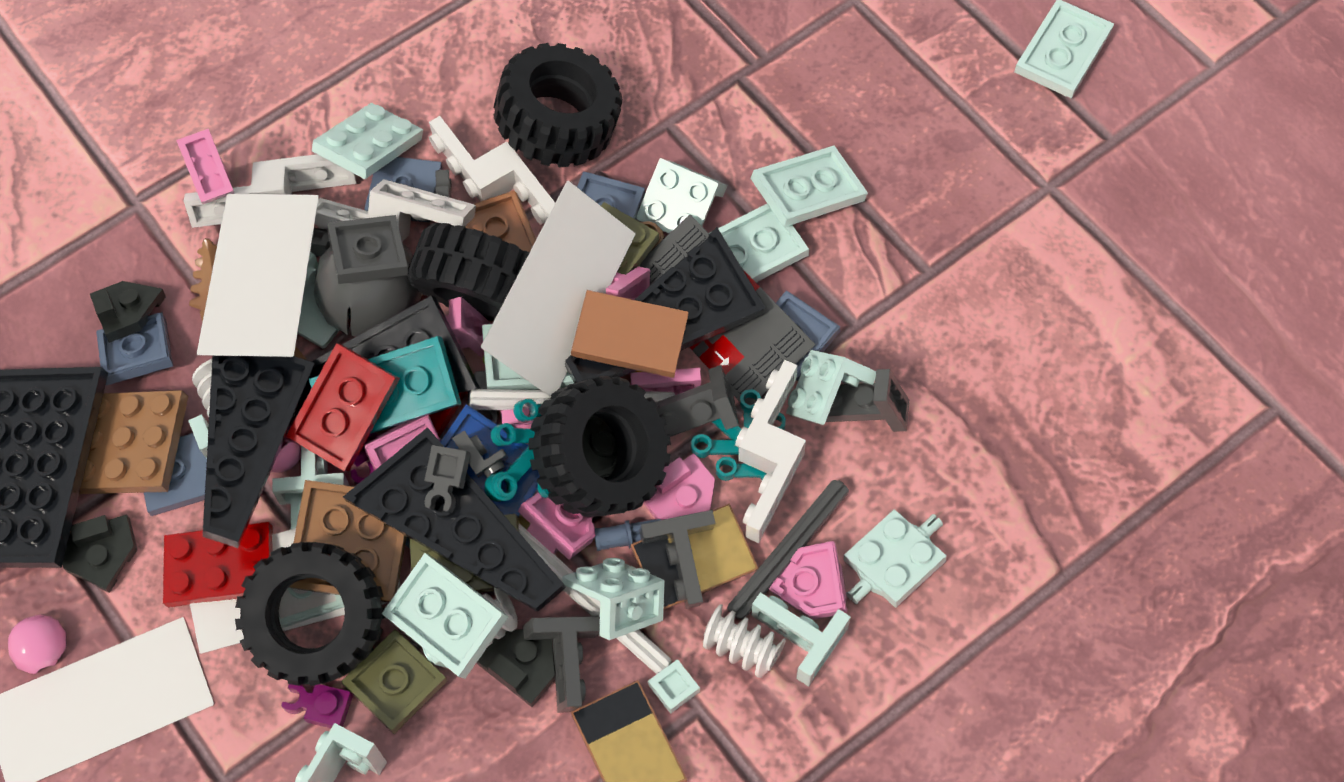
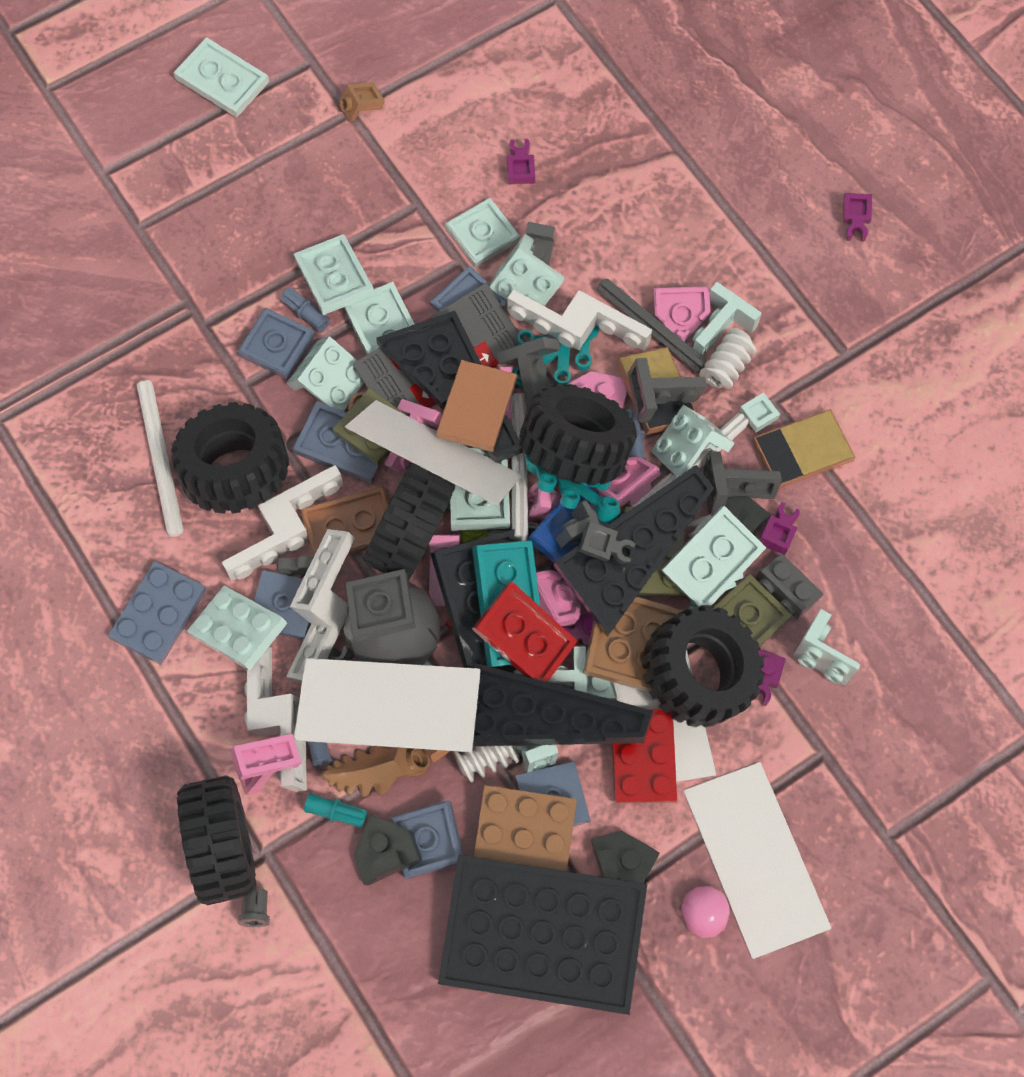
camera: 90 degrees left, 5 degrees up
light aqua plate [844,509,947,608] -> none
none -> sand blue plate [108,561,207,665]
none -> white axle [137,380,184,537]
none -> black tyre [177,775,256,906]
none -> sand blue plate [237,308,315,379]
none -> dark grey bush [238,889,270,927]
none -> sand blue axle [280,287,331,332]
none -> teal axle [304,793,367,828]
none -> medium nougat bracket [339,82,385,122]
none -> light aqua tile [445,198,520,268]
none -> magenta plate [507,139,536,185]
none -> dark grey bracket [756,553,824,620]
none -> magenta plate [759,502,800,555]

